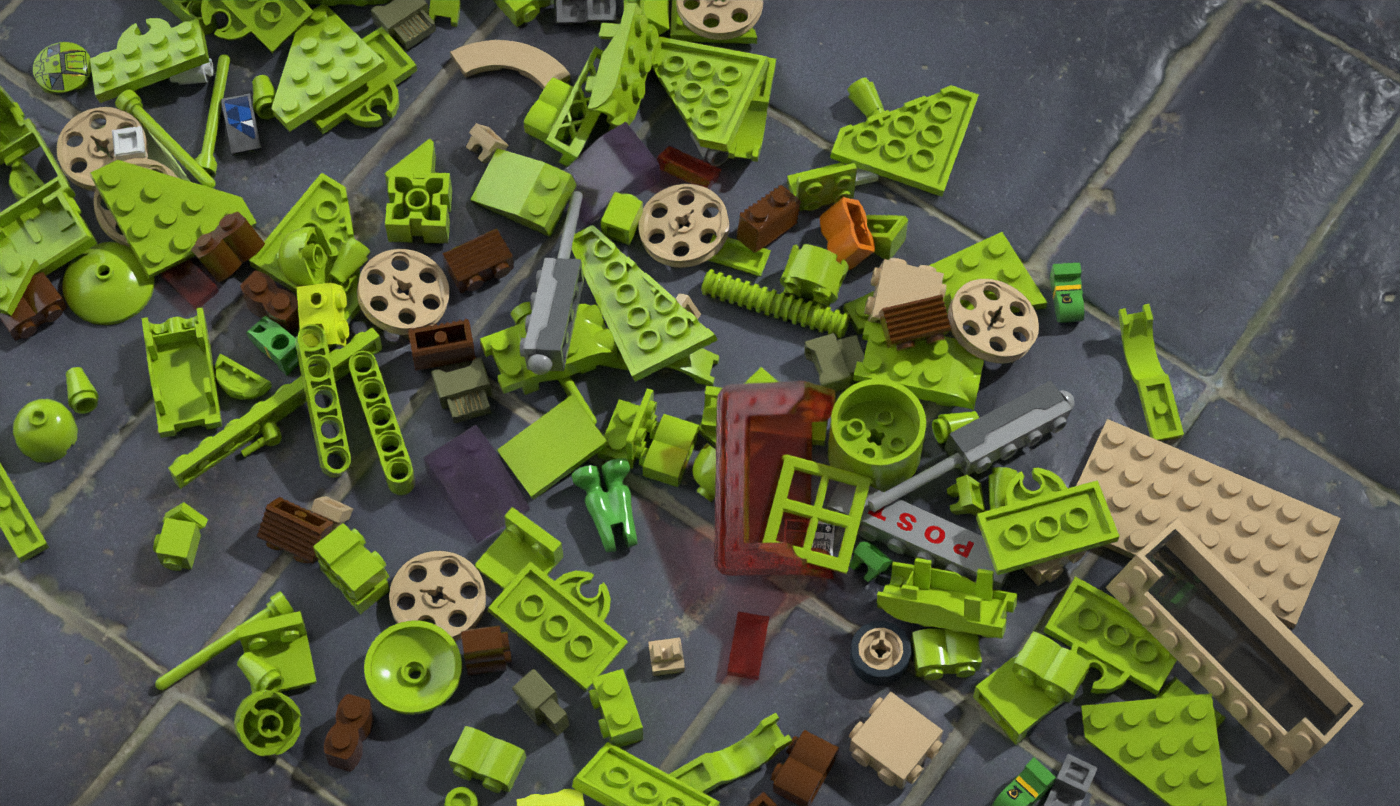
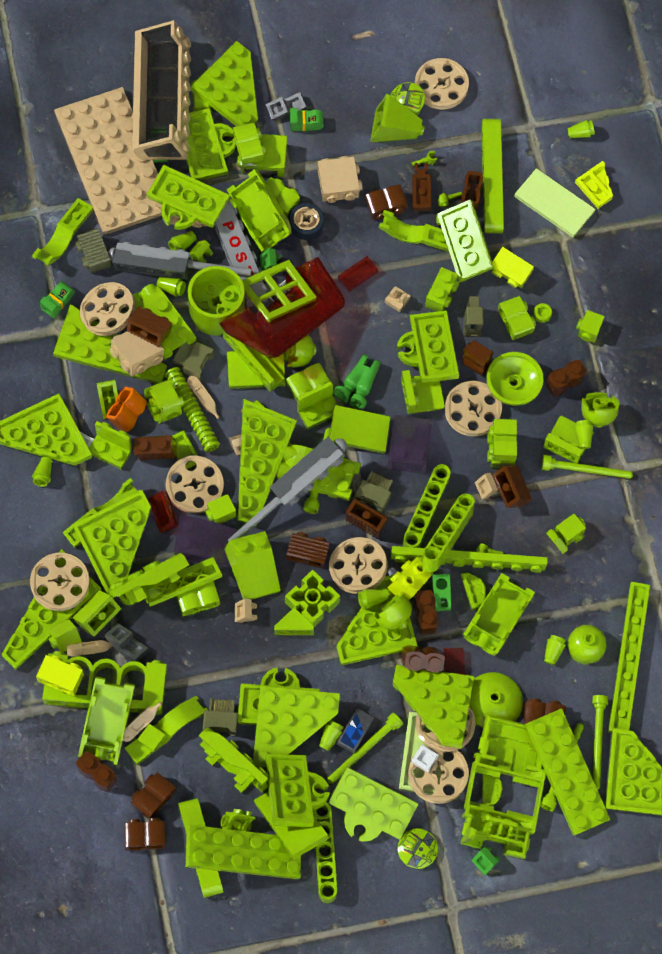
camera: 140 degrees left, 5 degrees up
lime piece [115,89,216,188] -> none
tan tile [450,40,571,89] -> none
none -> olive brick [75,228,111,273]
none -> tan piece [187,376,220,419]

